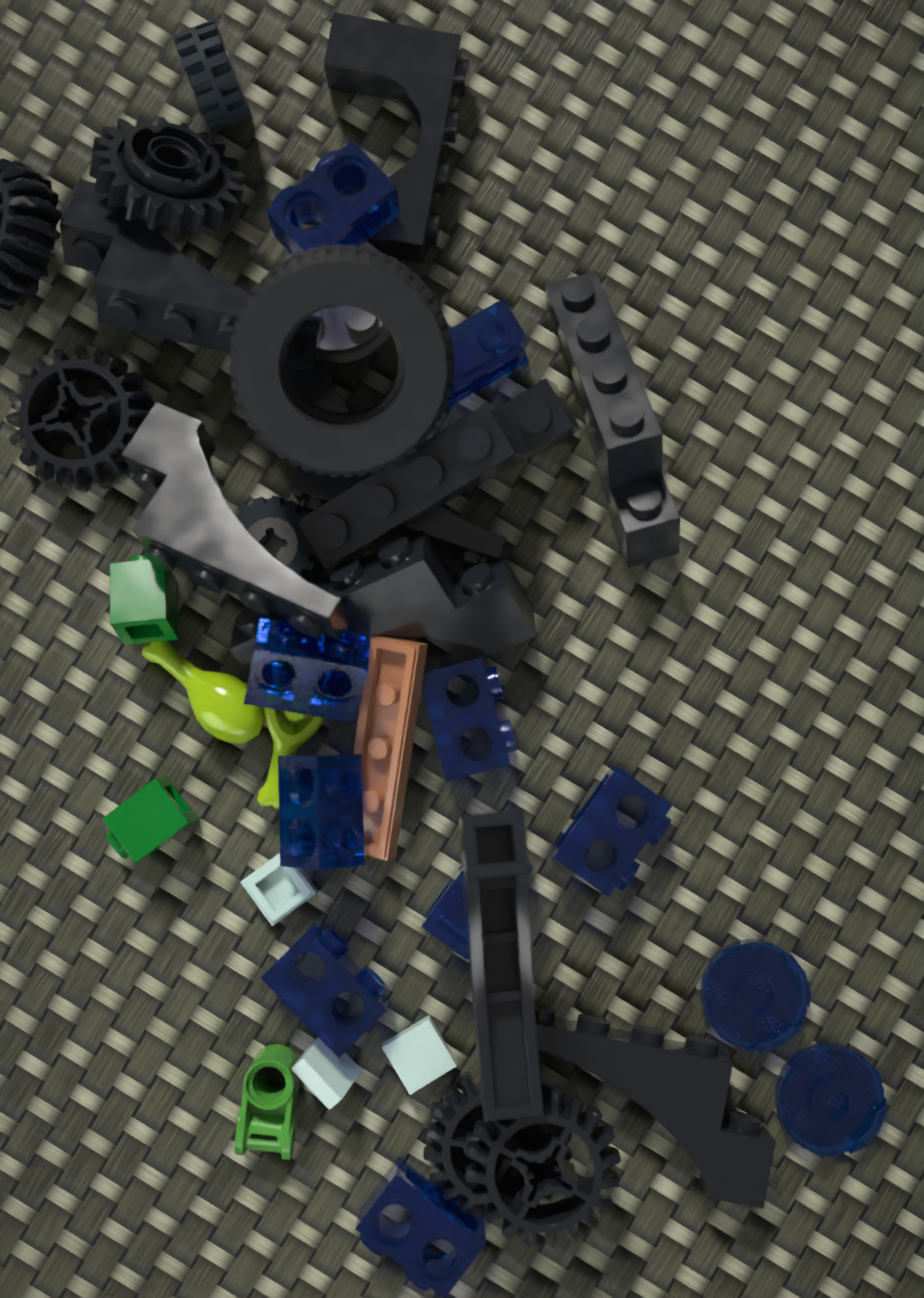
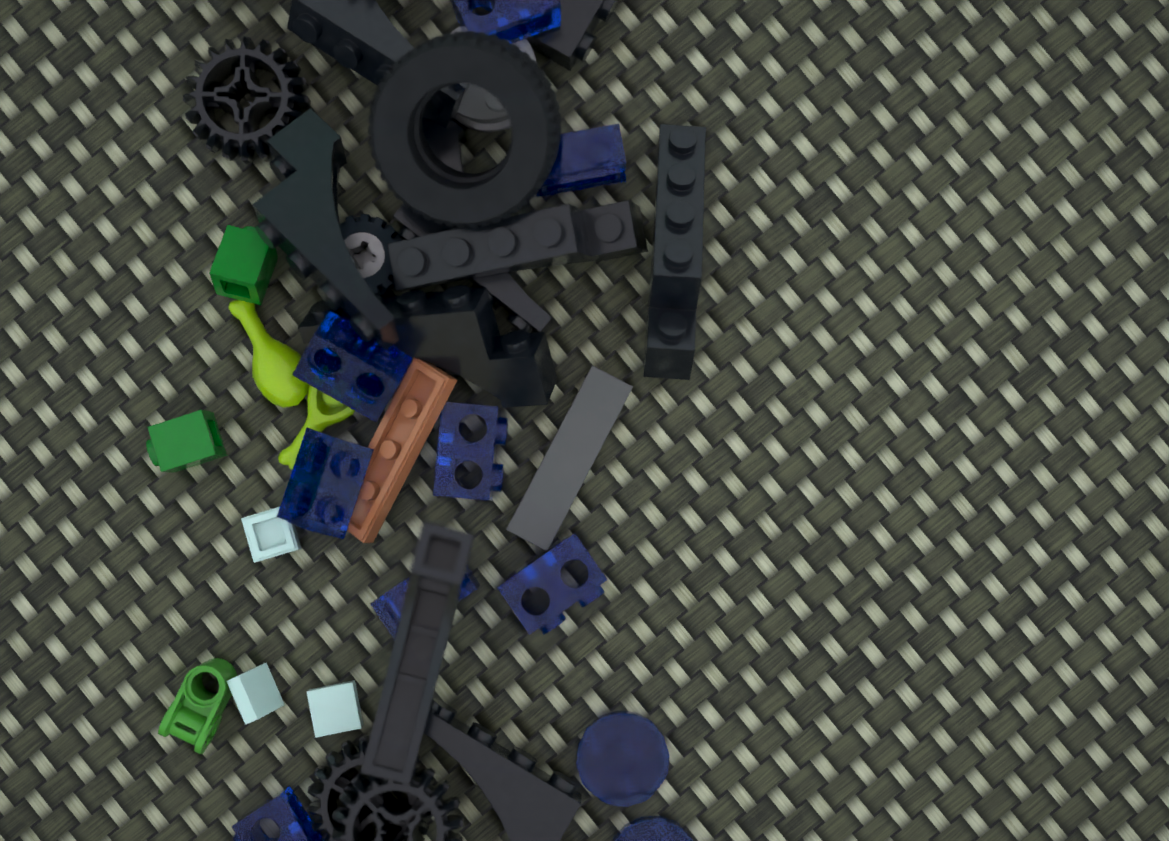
camera: 20 degrees right, 0 degrees up
clear blue brick [261,922,390,1058] -> none
none -> dark grey tile [506,365,633,551]

